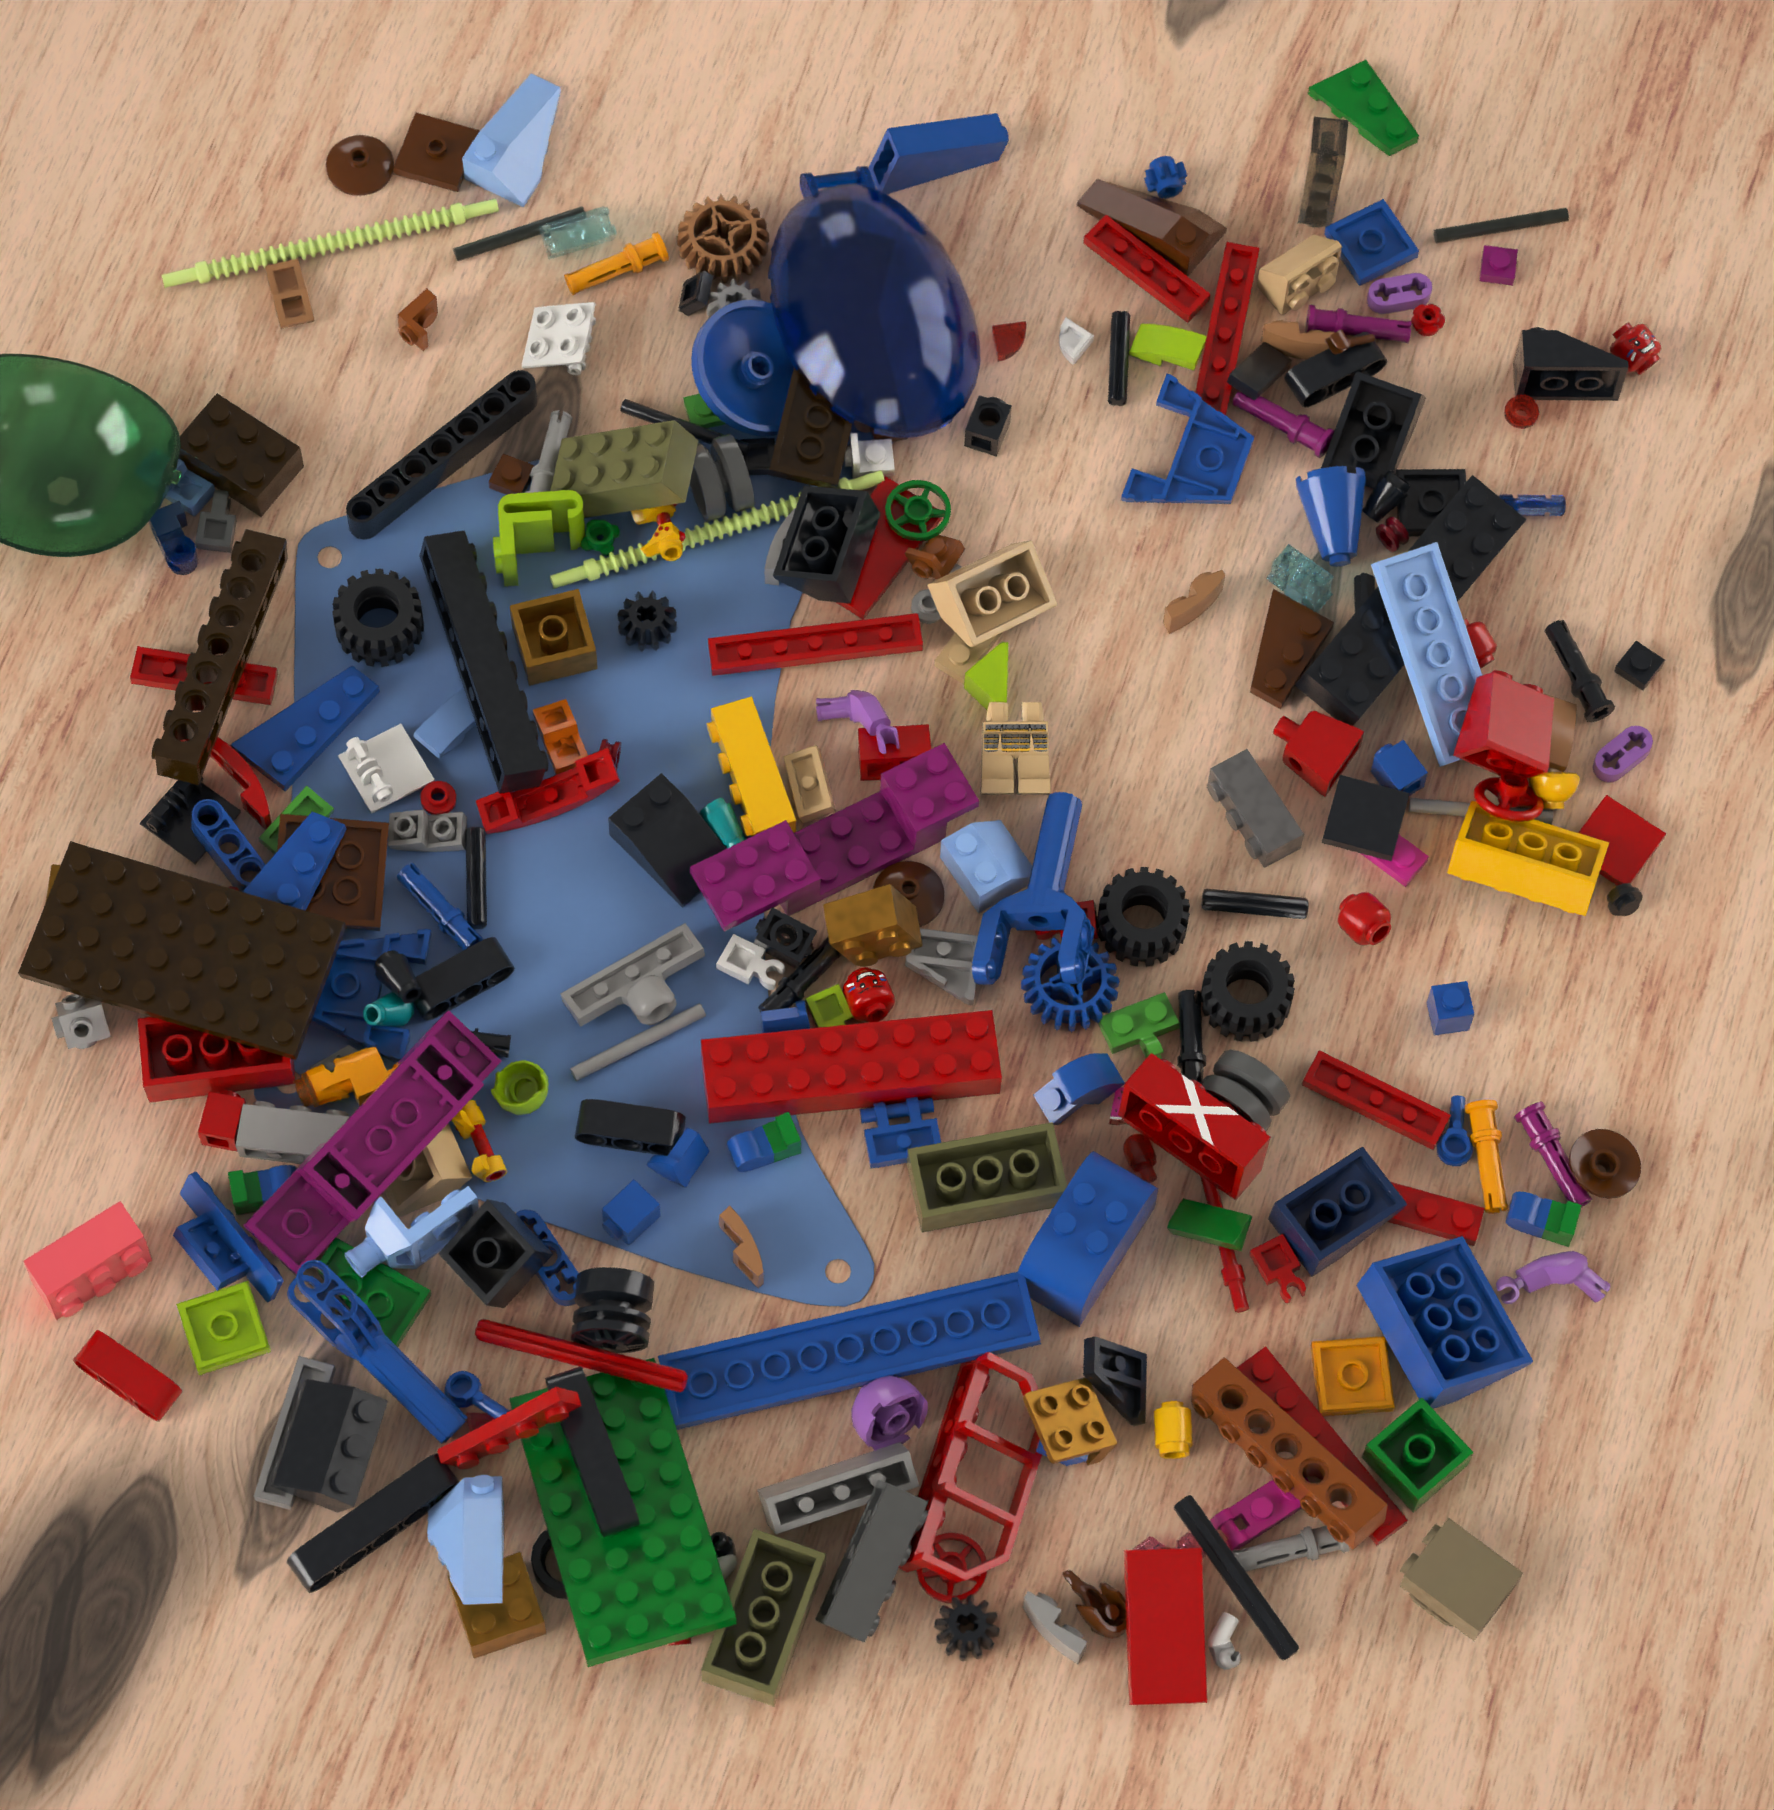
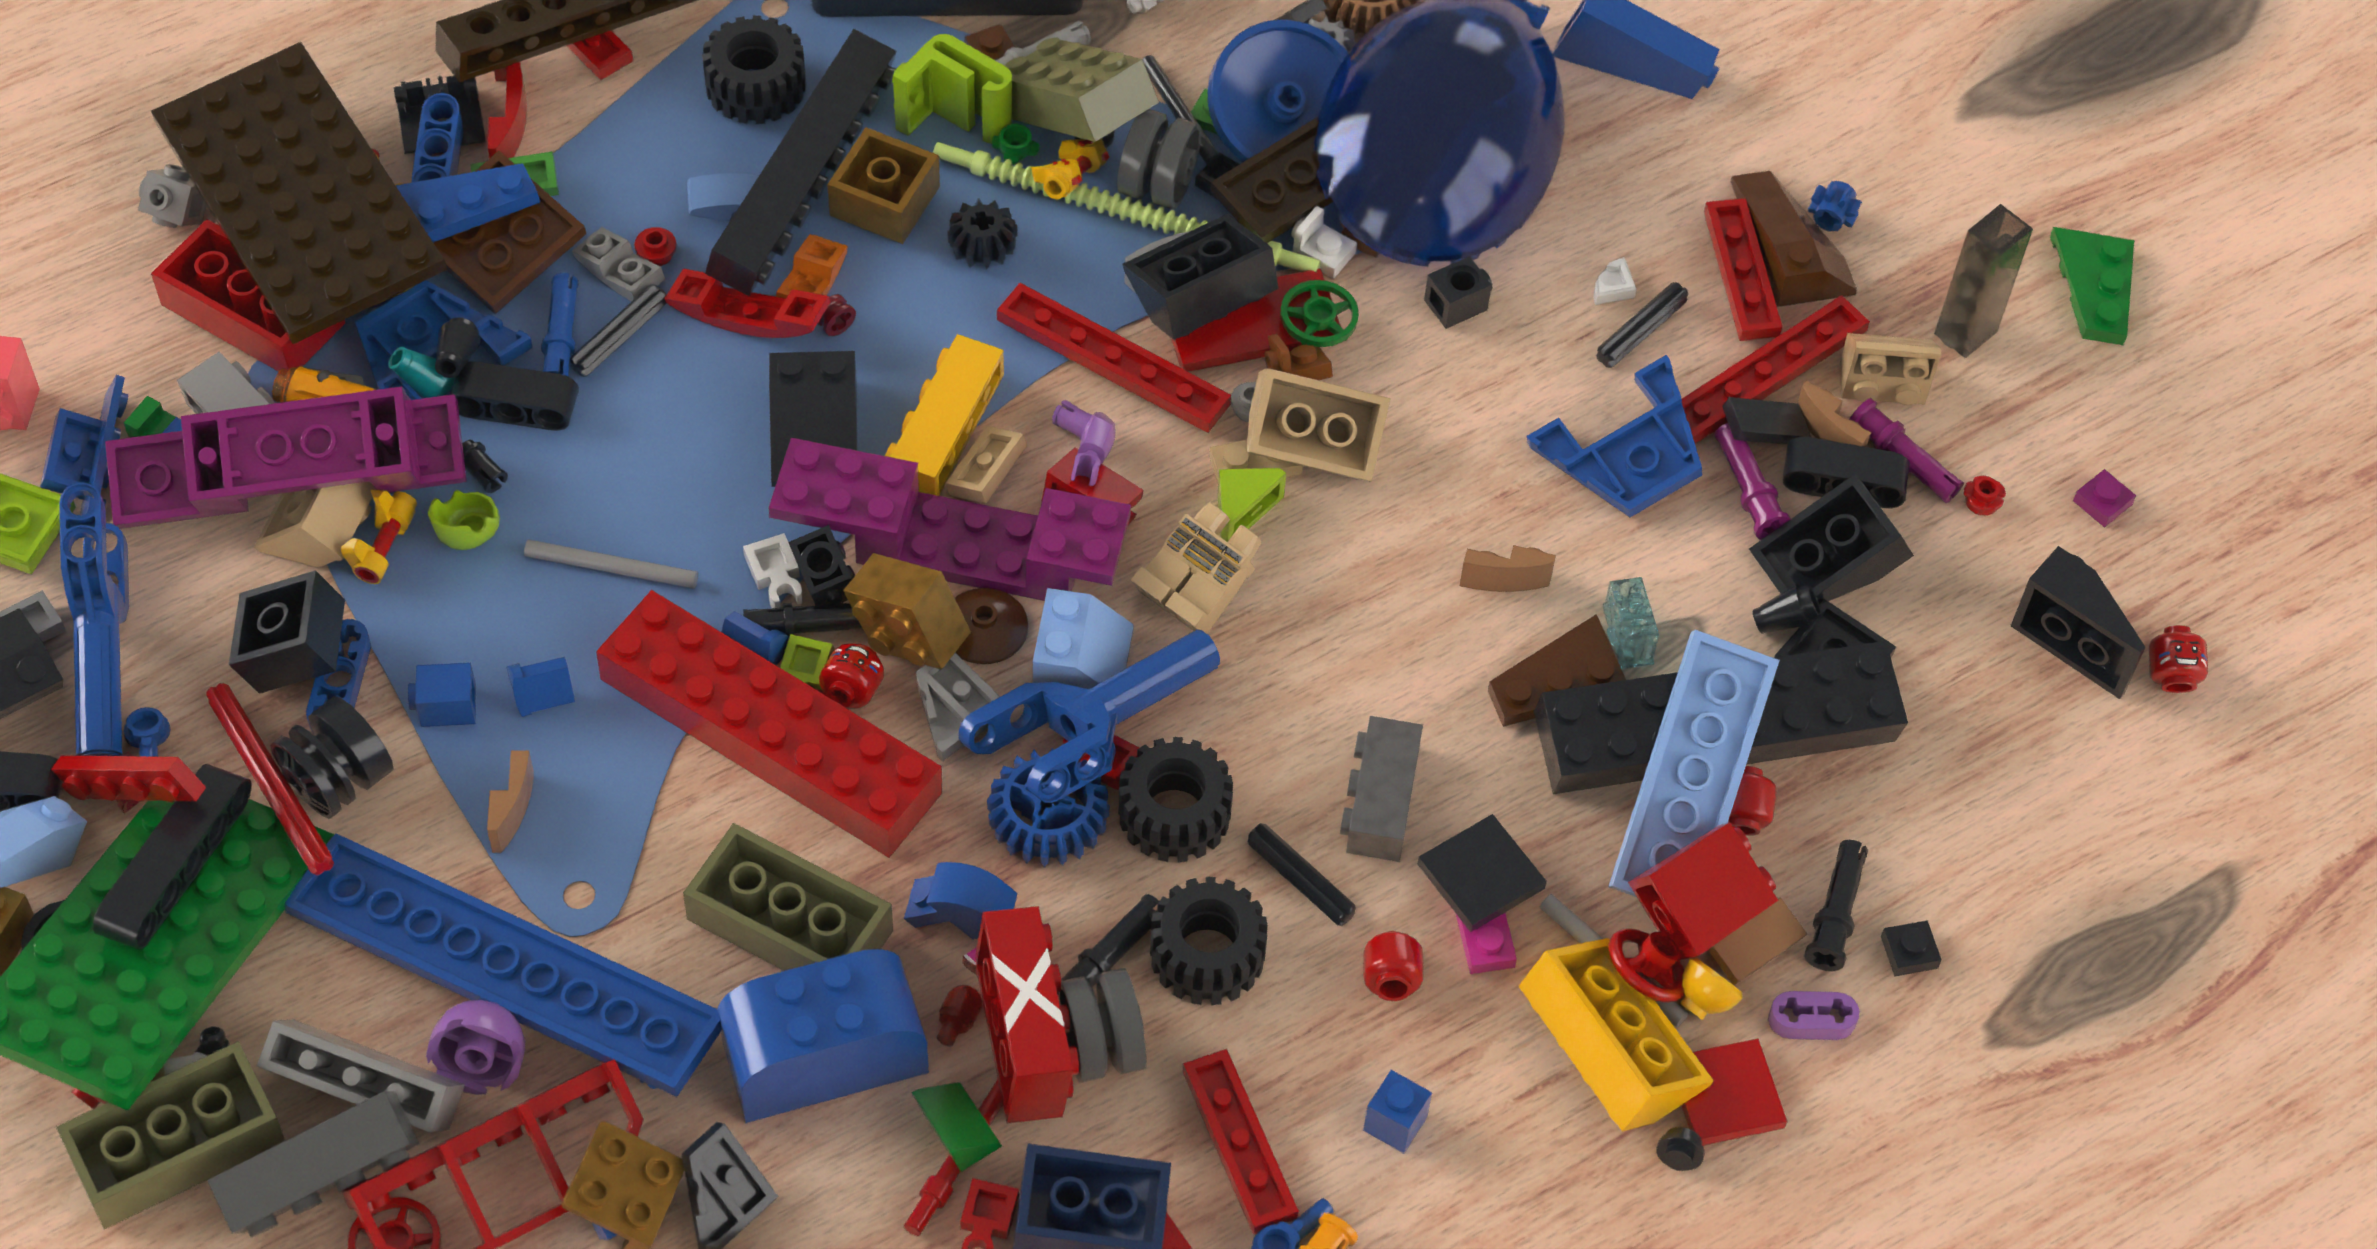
camera: 40 degrees right, 10 degrees down
red brick [198,1090,246,1152] -> none
blue wing [230,666,380,792] -> none
green wing [316,1237,431,1347] -> none
white hinge [338,723,435,813] -> none
light blue plate [345,1186,479,1278] -> none
light grey plate [561,923,705,1027] -> none
black beam [574,1099,686,1156] -> none
teal cone [699,797,746,848] -> none
leg [727,1112,801,1172] -> none
blue plate [860,1097,941,1169] -> none
clear red tile [992,321,1026,361] -> none
bright green plate [1098,992,1180,1059] -> none
lime slope [1129,324,1207,371] -> none
red torso [1273,711,1364,797] -> none
blue cone [1295,466,1366,567] -> none
blue plate [1324,199,1419,286] -> none
reddish brown hand [1325,329,1375,355] -> none
medium lavender beam [1367,273,1432,314] -> none
blue brick [1370,740,1428,796] -> none
dark red bush [1375,516,1410,552] -> none
pearl dark grey bar [1434,207,1569,243] -> none
clear blue axle [1499,494,1566,516] -> none
clear red plate [1504,395,1539,429] -> none

